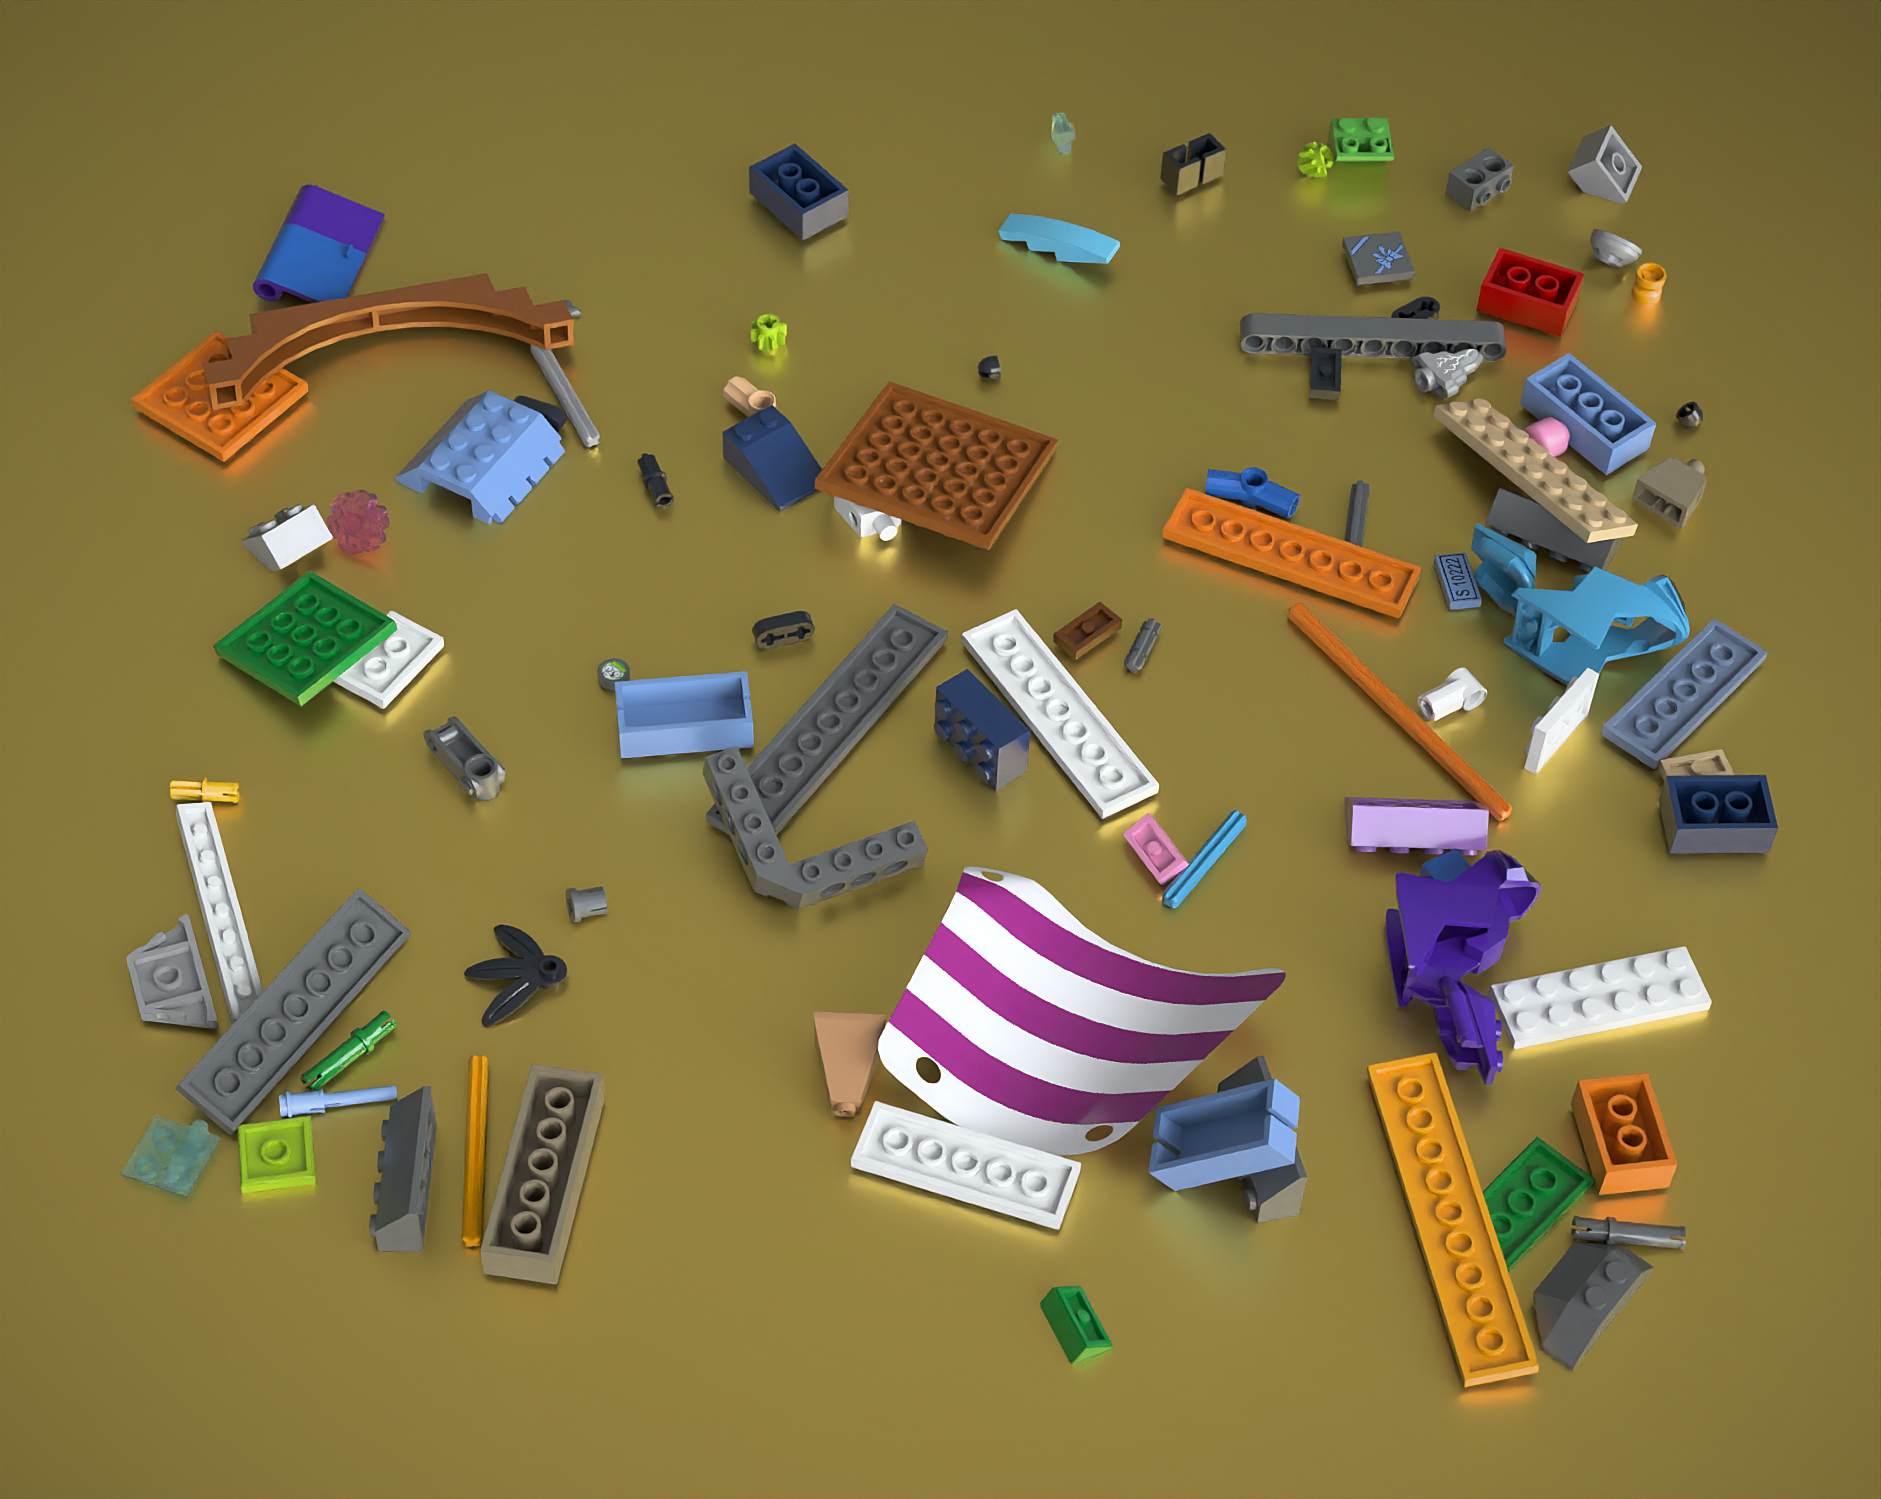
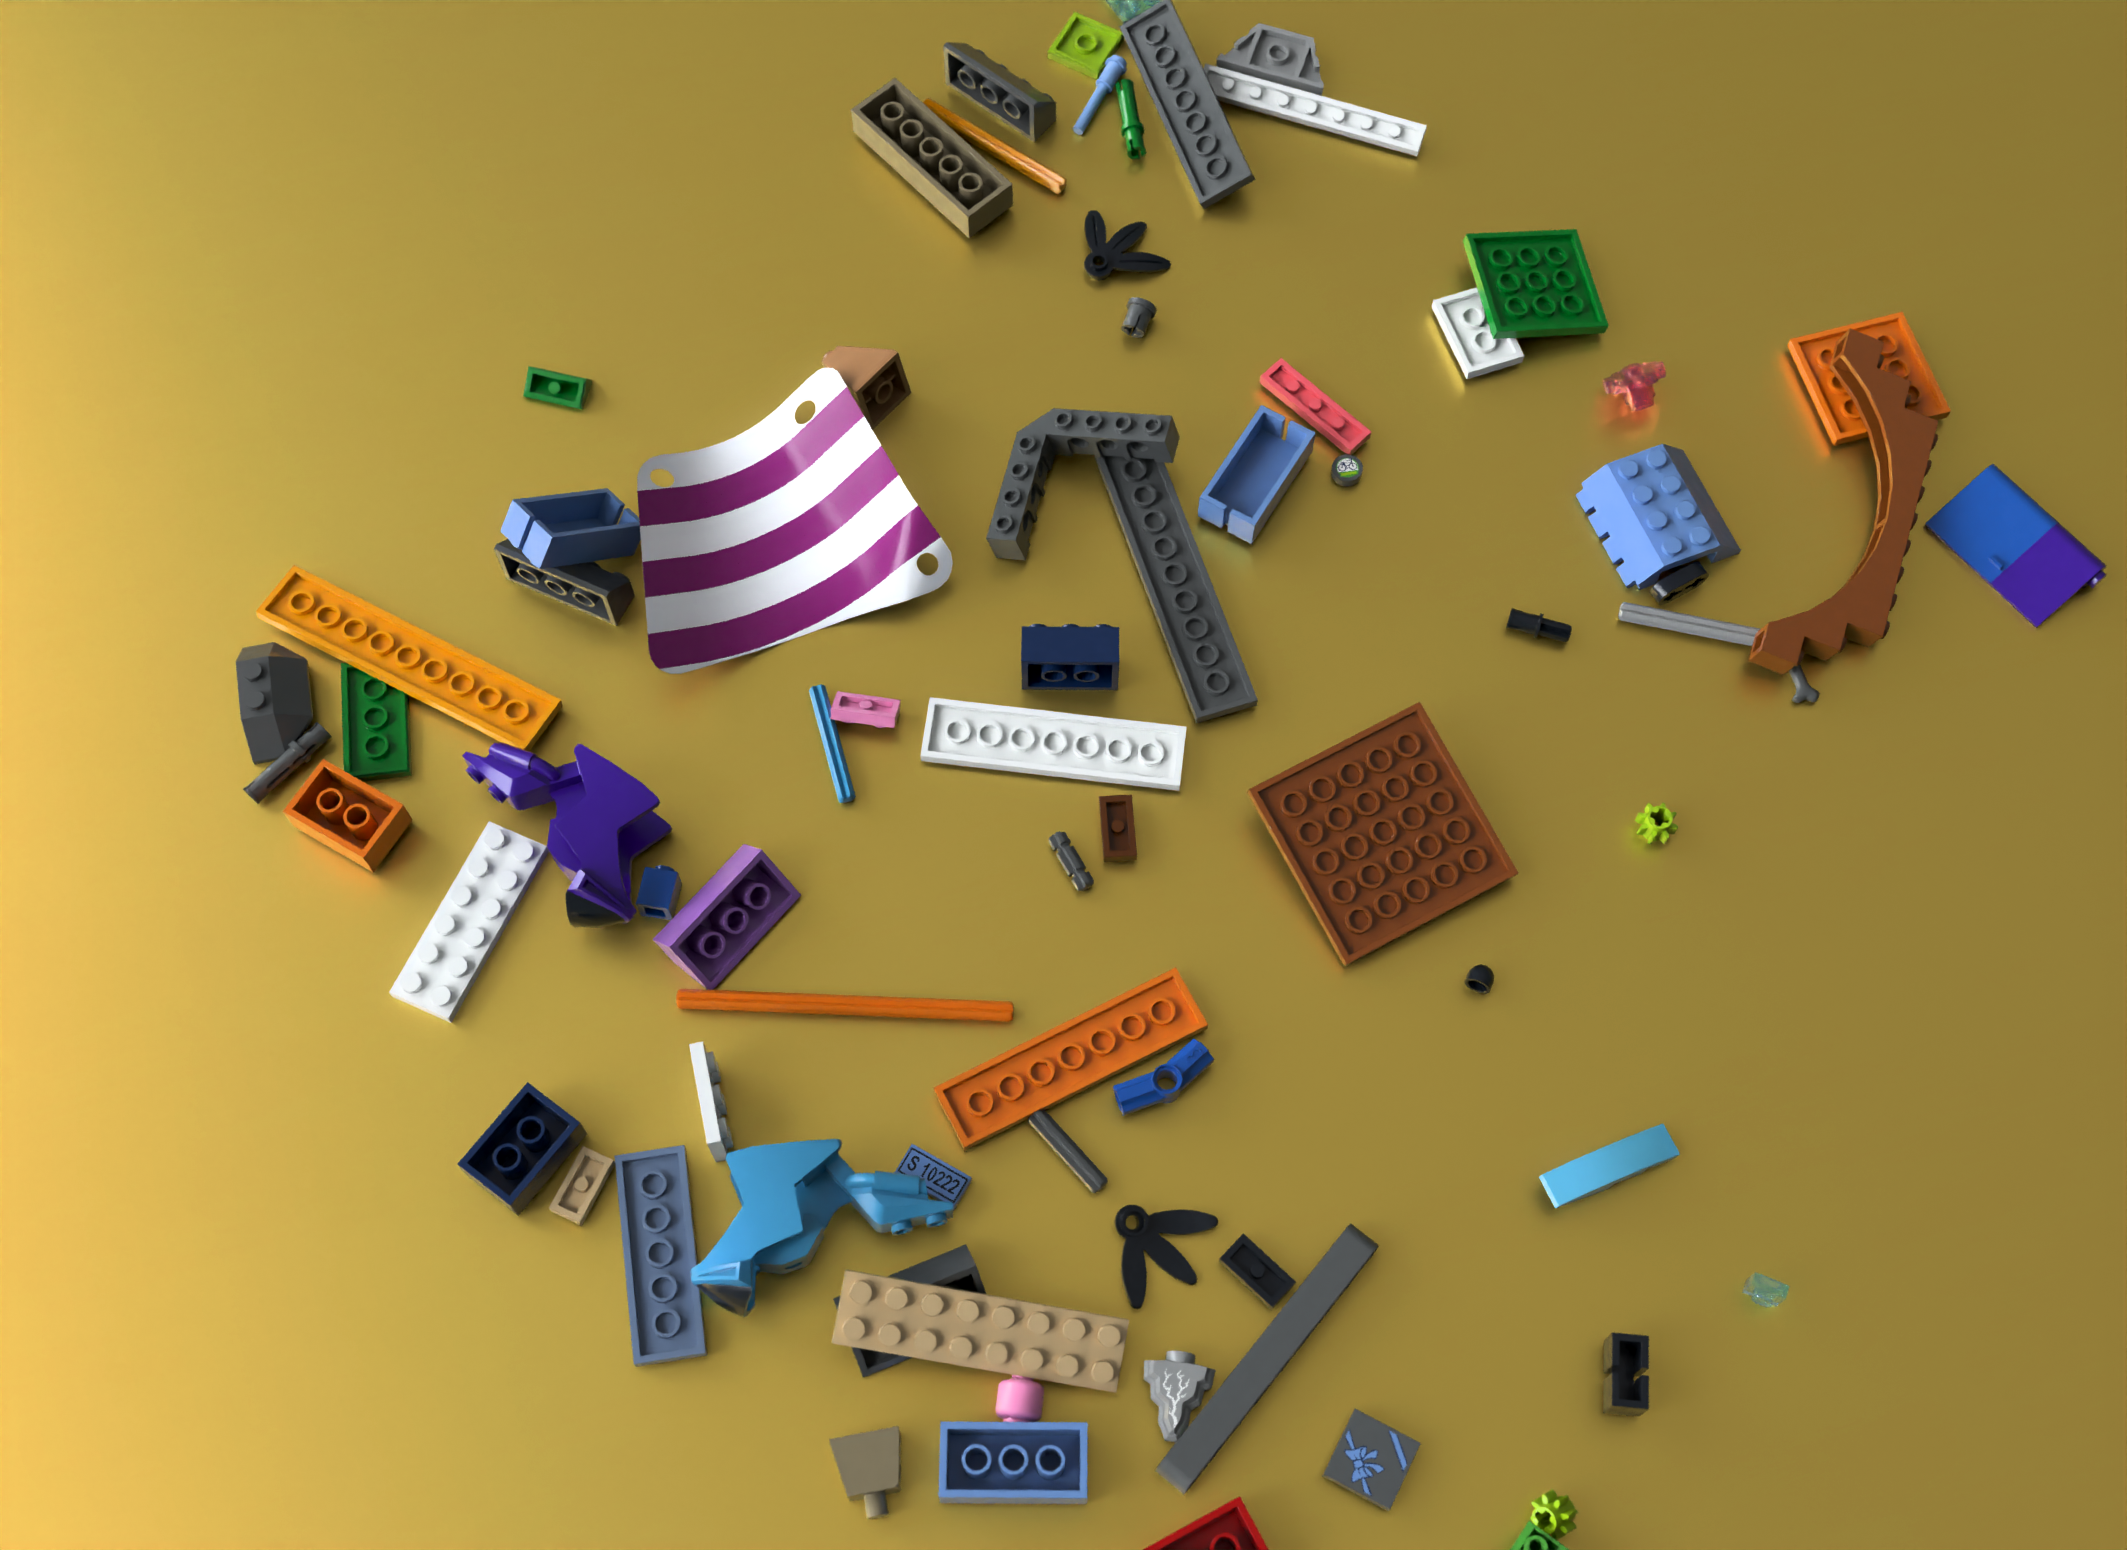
camera: 130 degrees right, 15 degrees up
yellow axle [169,777,239,803] -> none
slope [241,503,333,572] -> none
dark grey piece [423,716,506,800] -> none
dark blue slope [722,405,822,512] -> none
light nougat piece [723,376,776,417] -> none
dark blue brick [749,143,849,240] -> none
black beam [752,611,815,649] -> none
white plate [851,1101,1081,1230] -> none
black beam [1391,297,1440,319] -> none
white piece [1418,667,1487,721] -> none
none -> black plant [1114,1205,1218,1309]
none -> coral plate [1260,358,1371,455]

